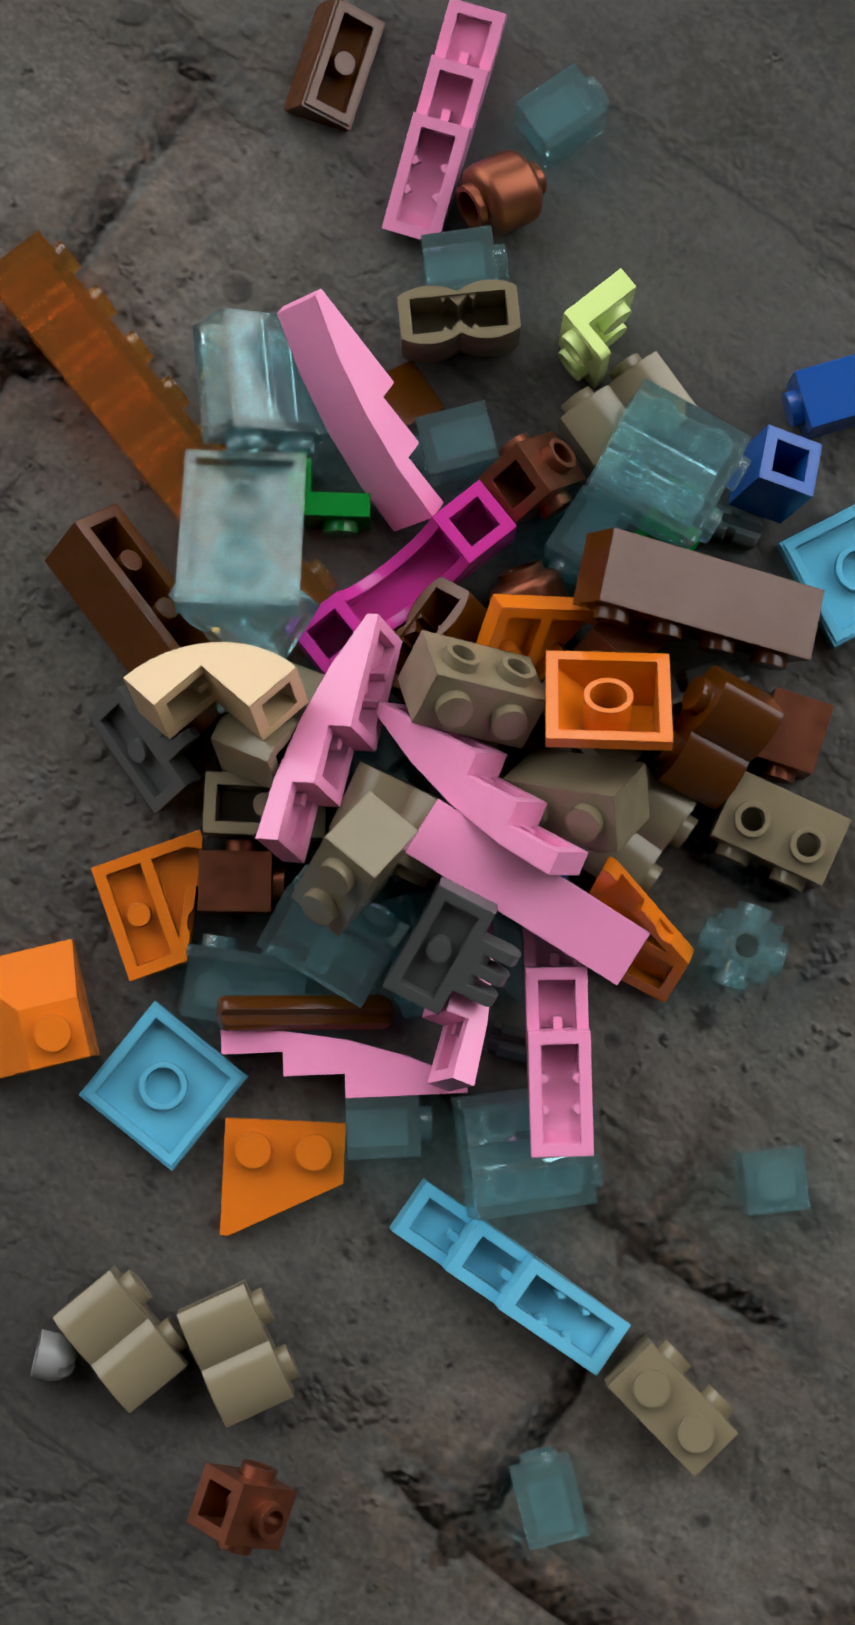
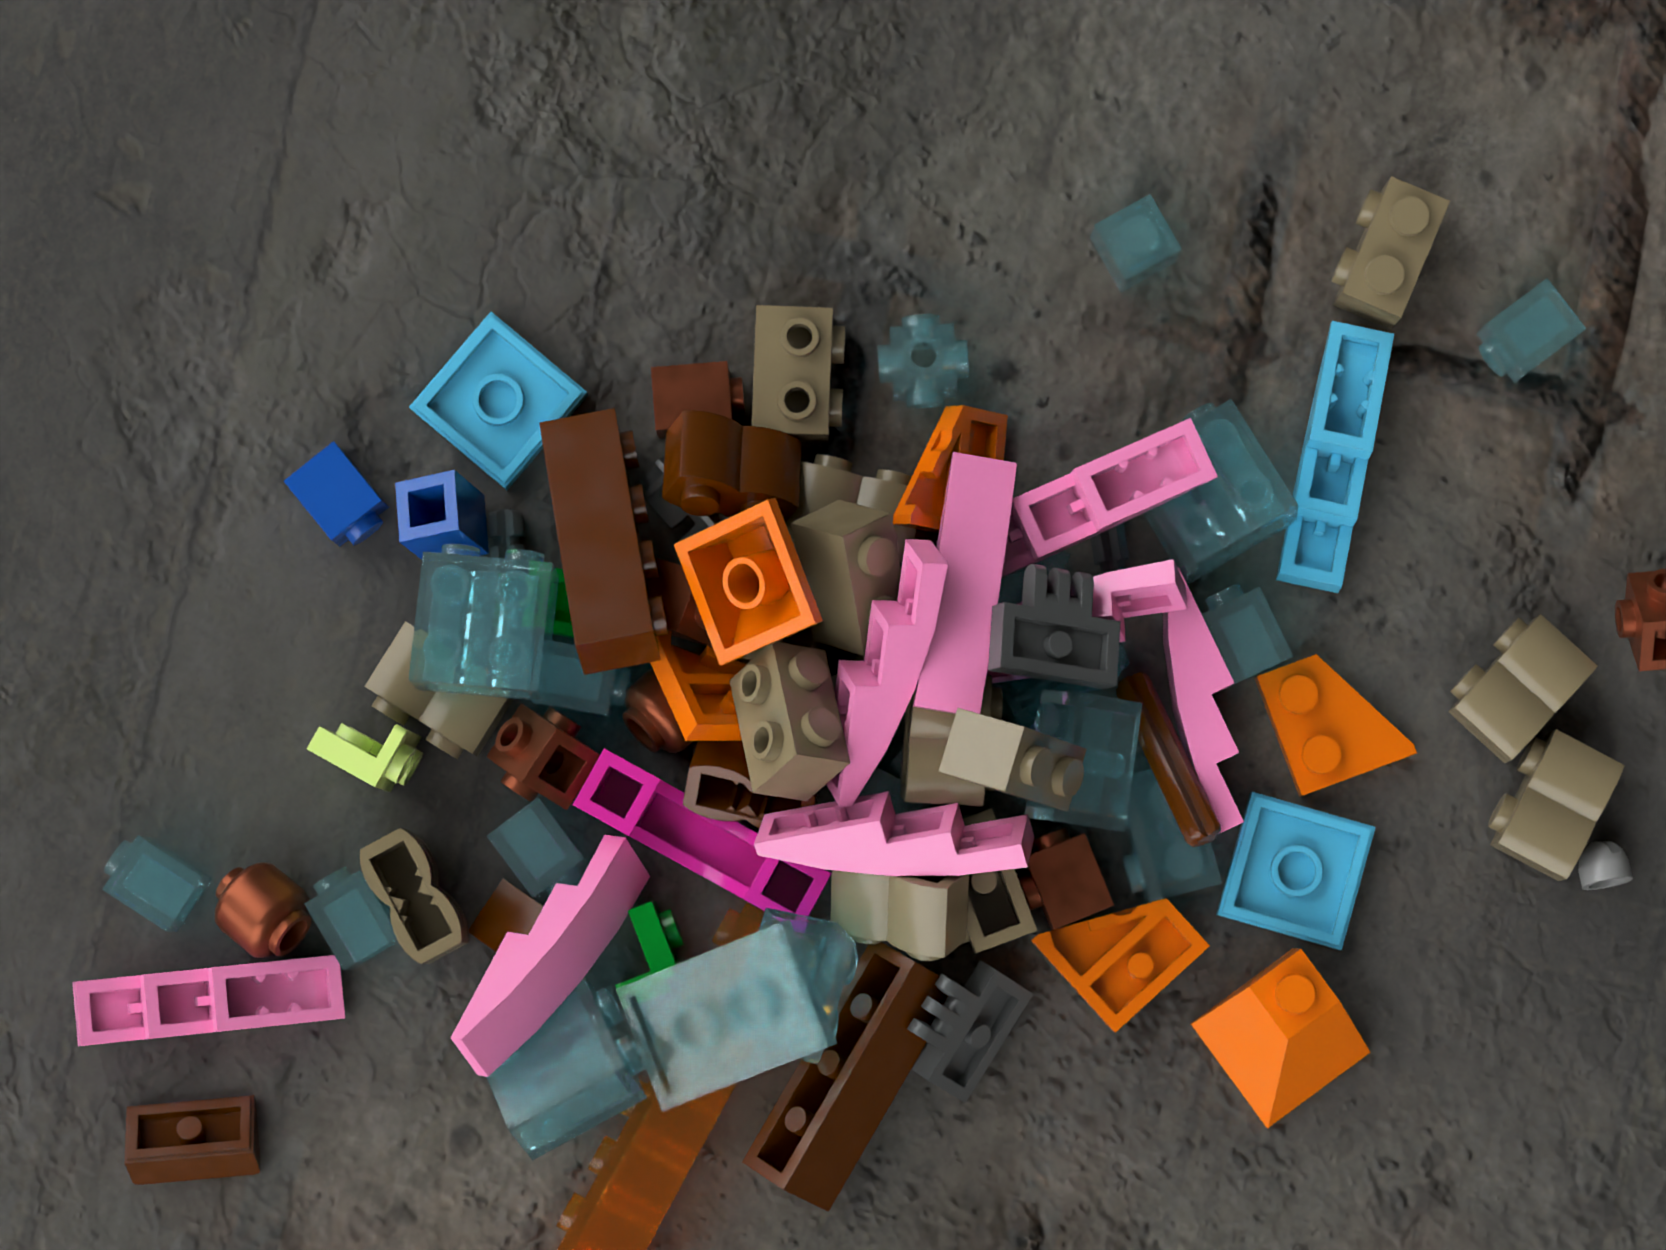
camera: 110 degrees left, 0 degrees up
tan brick [123,642,309,741] -> none

